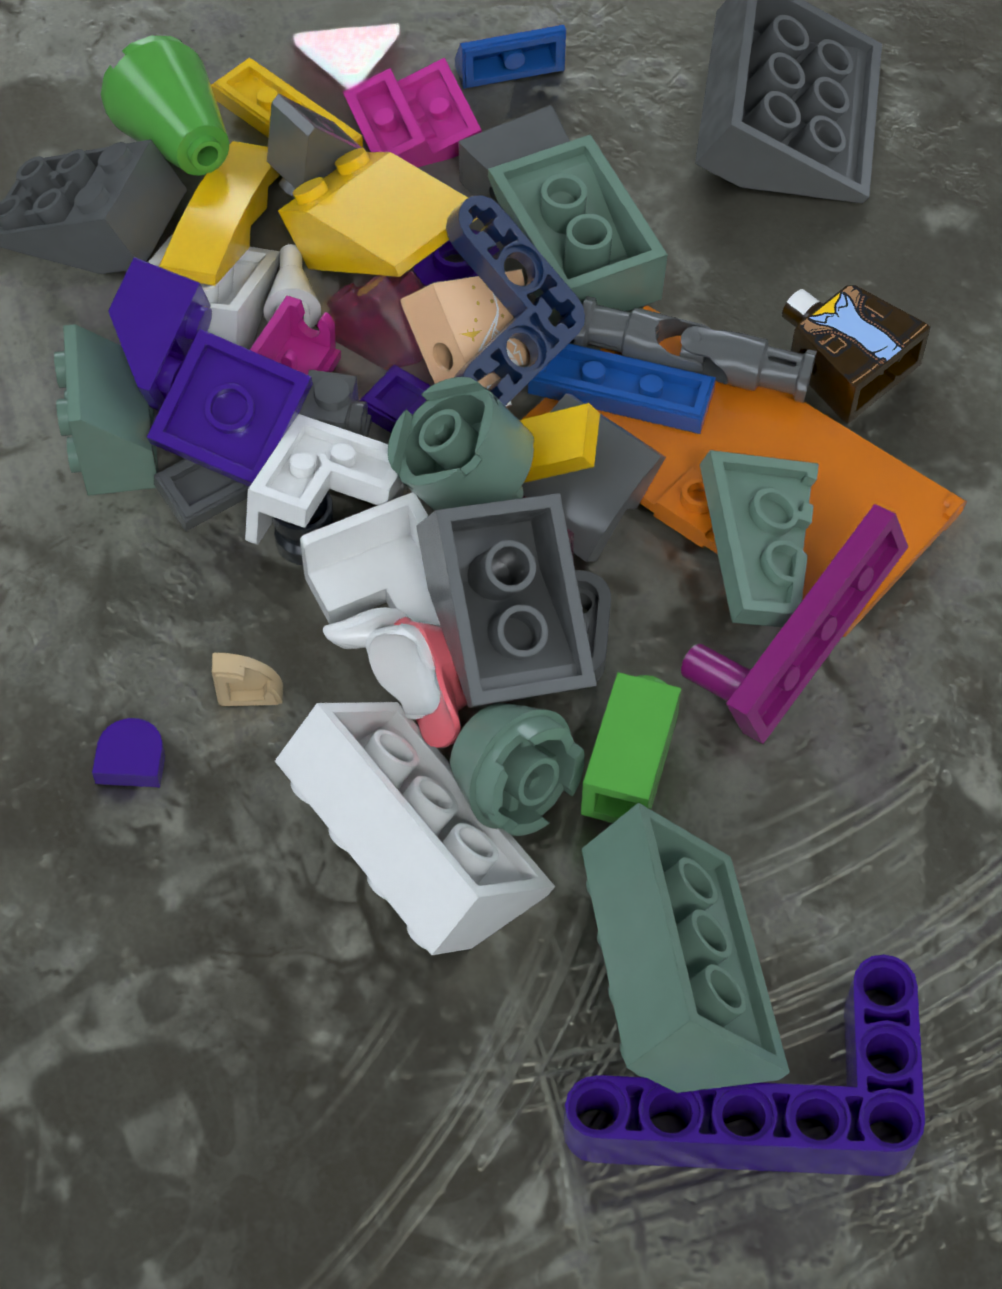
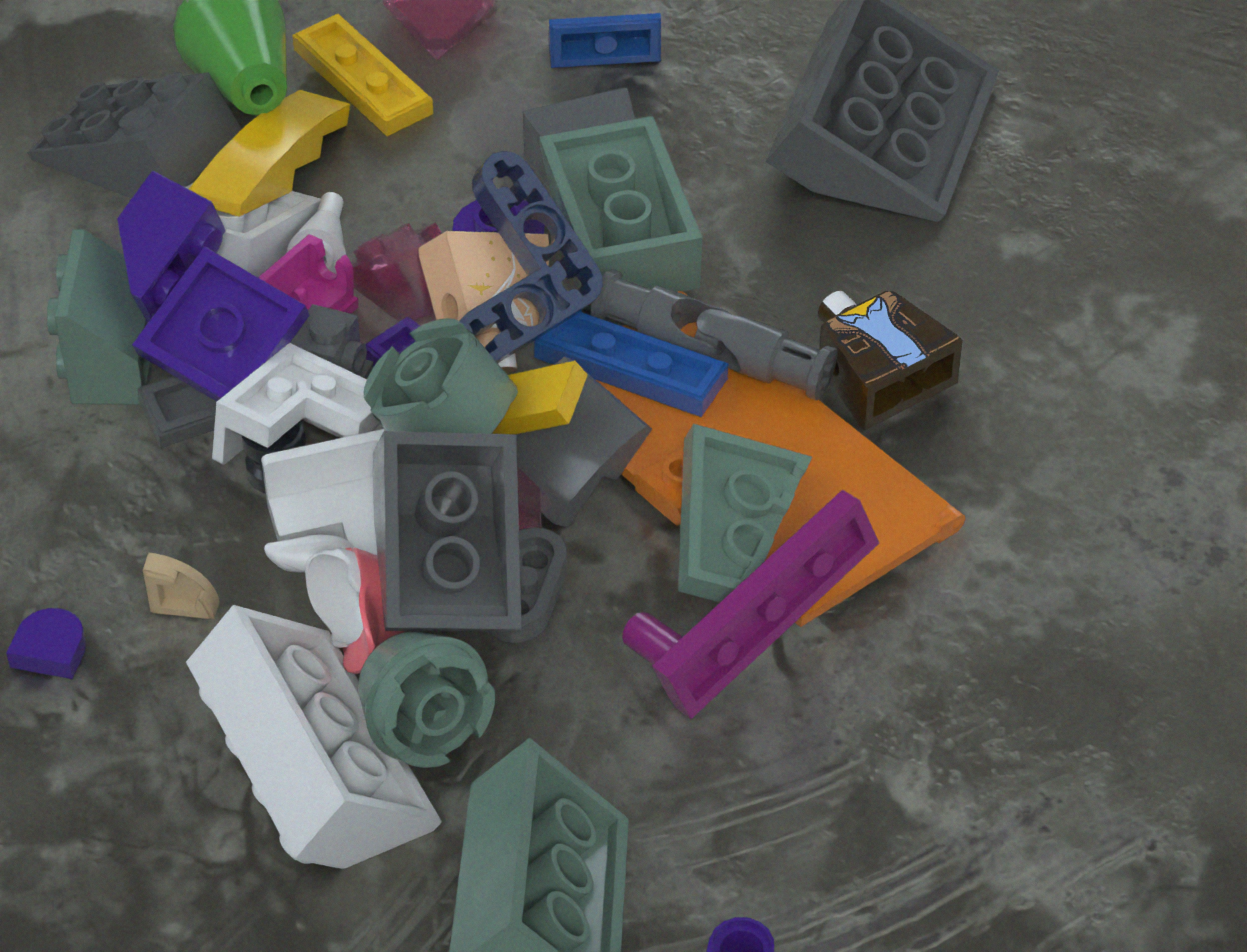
camera: 10 degrees right, 10 degrees down
dark grey slope [267,93,362,199] -> none
yellow slope [278,148,478,277] -> none
dark pink slope [343,57,482,168] -> none
bright green brick [581,672,681,823] -> none

